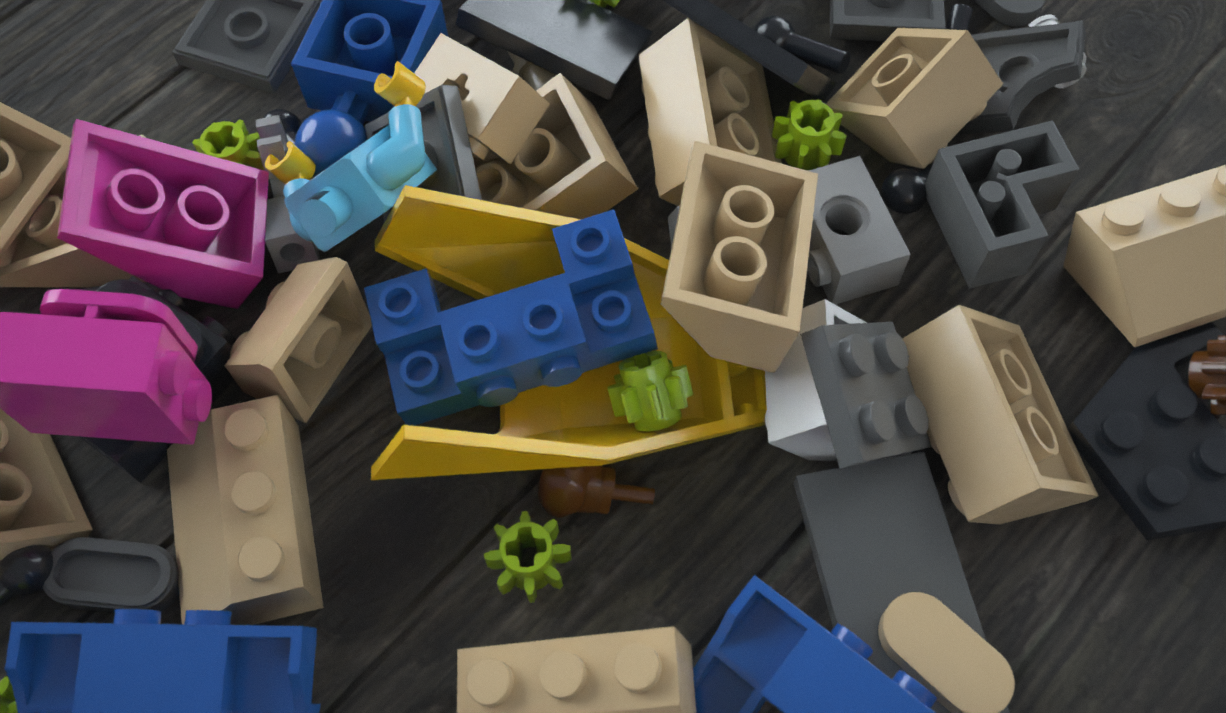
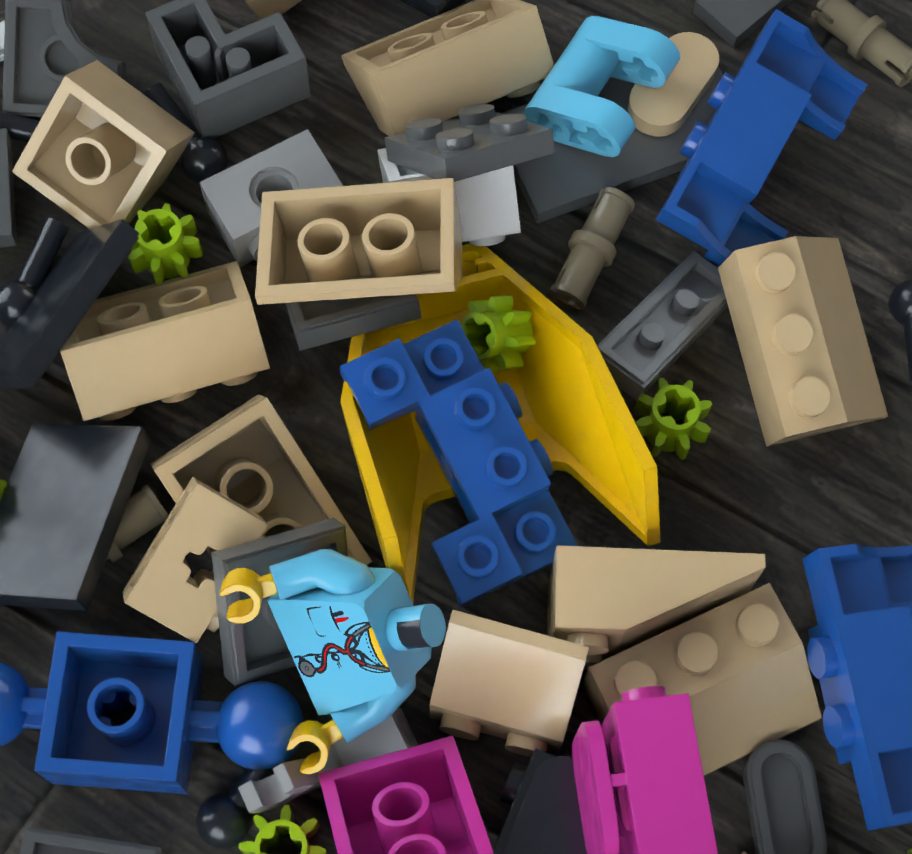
camera: 105 degrees left, 5 degrees up
none -> medium azure connector [524,16,680,157]
none -> tan slope [547,546,766,670]
none -> dark tan pin [549,187,635,310]
none -> dark grey tile [597,251,728,401]

